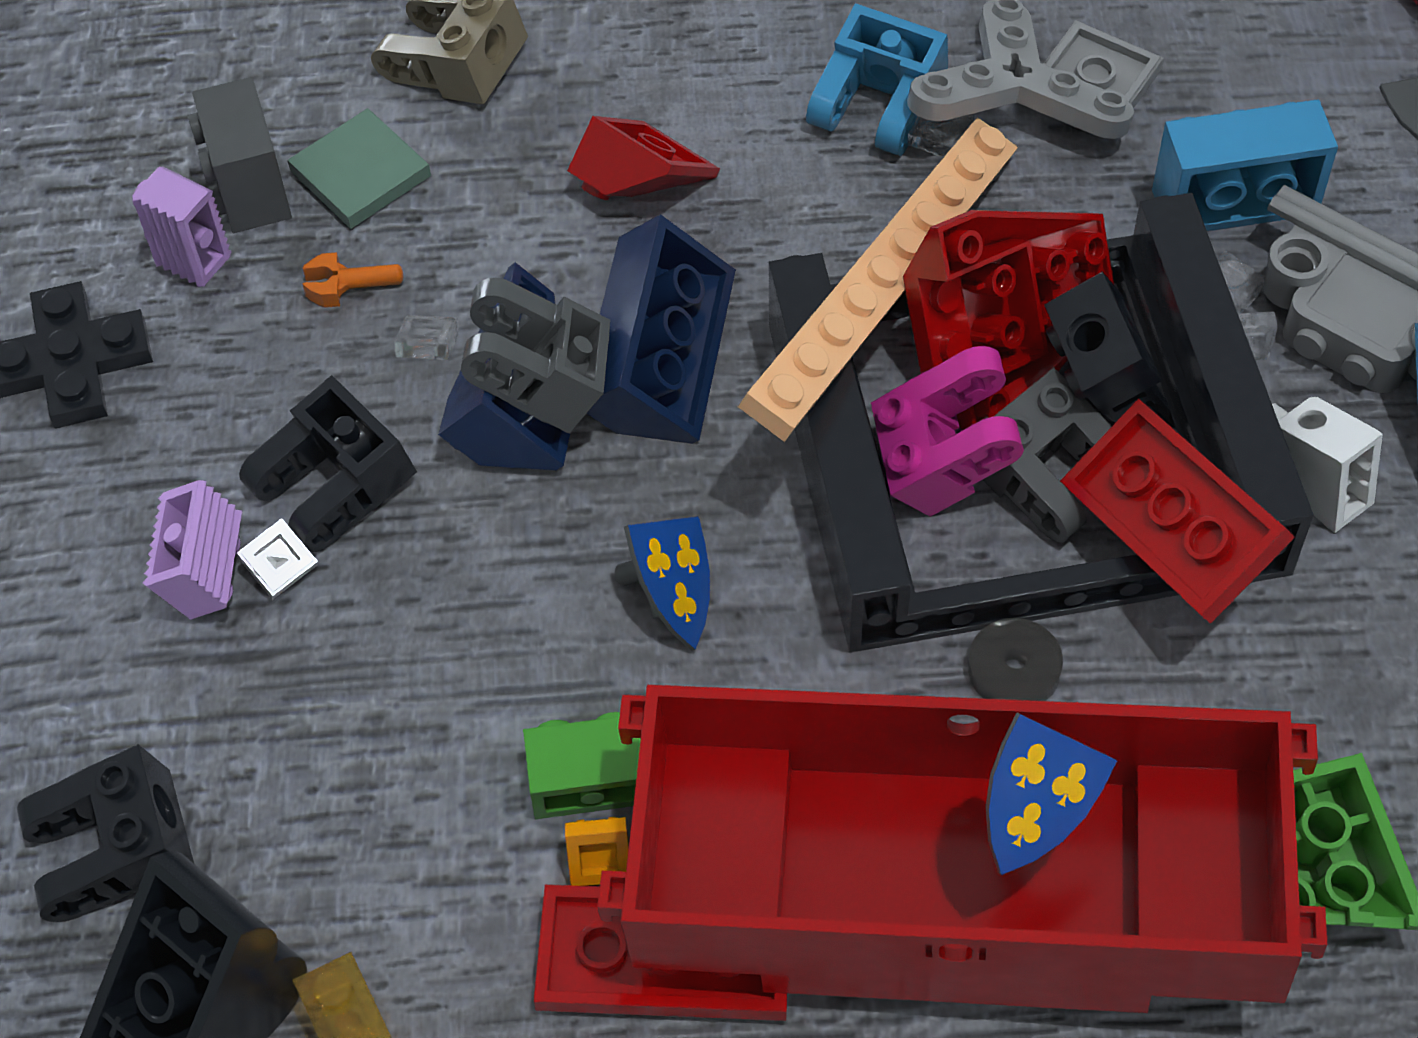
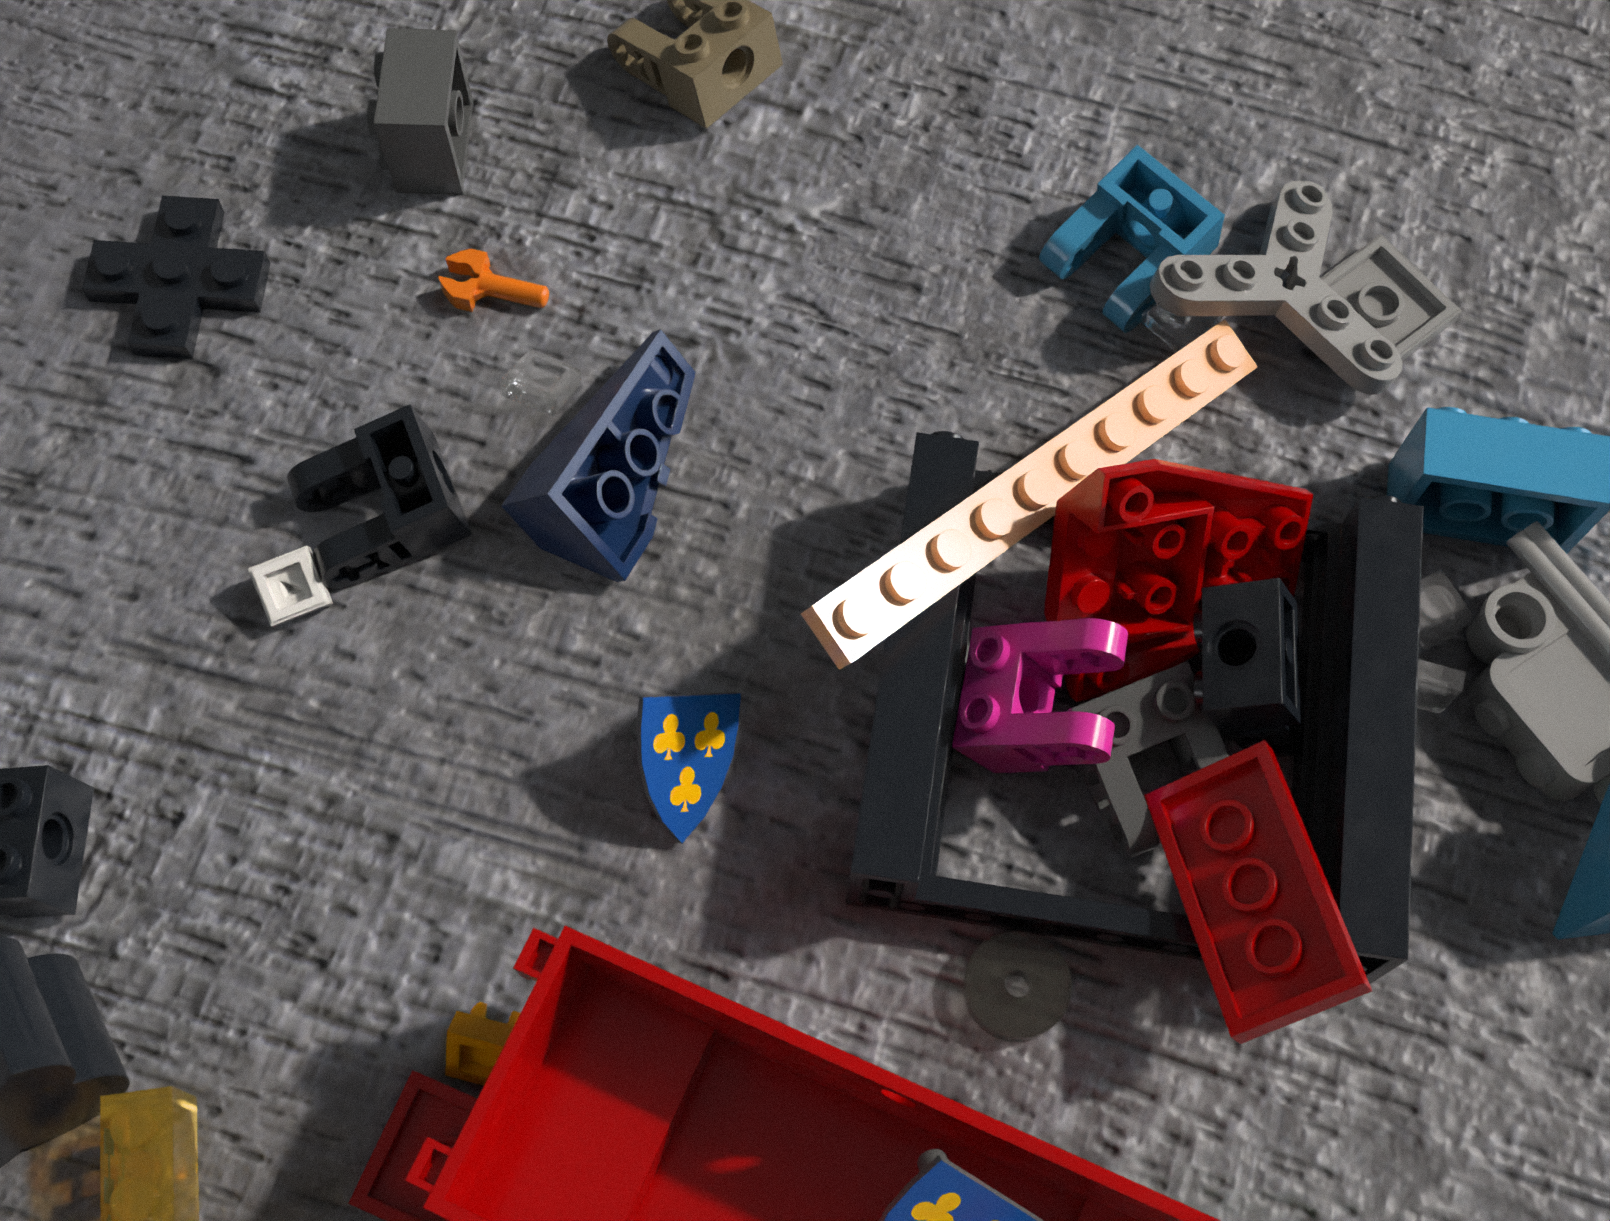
camera: 15 degrees right, 10 degrees up
lavender brick [132,167,231,287] -> none
lavender brick [143,480,242,620] -> none
sand green tile [288,108,431,229] -> none
dark grey brick [461,278,611,433] -> none
bright green brick [523,712,641,820] -> none
red slope [567,116,720,200] -> none
dark blue slope [586,214,736,444] -> none
white torso [1272,397,1383,533] -> none

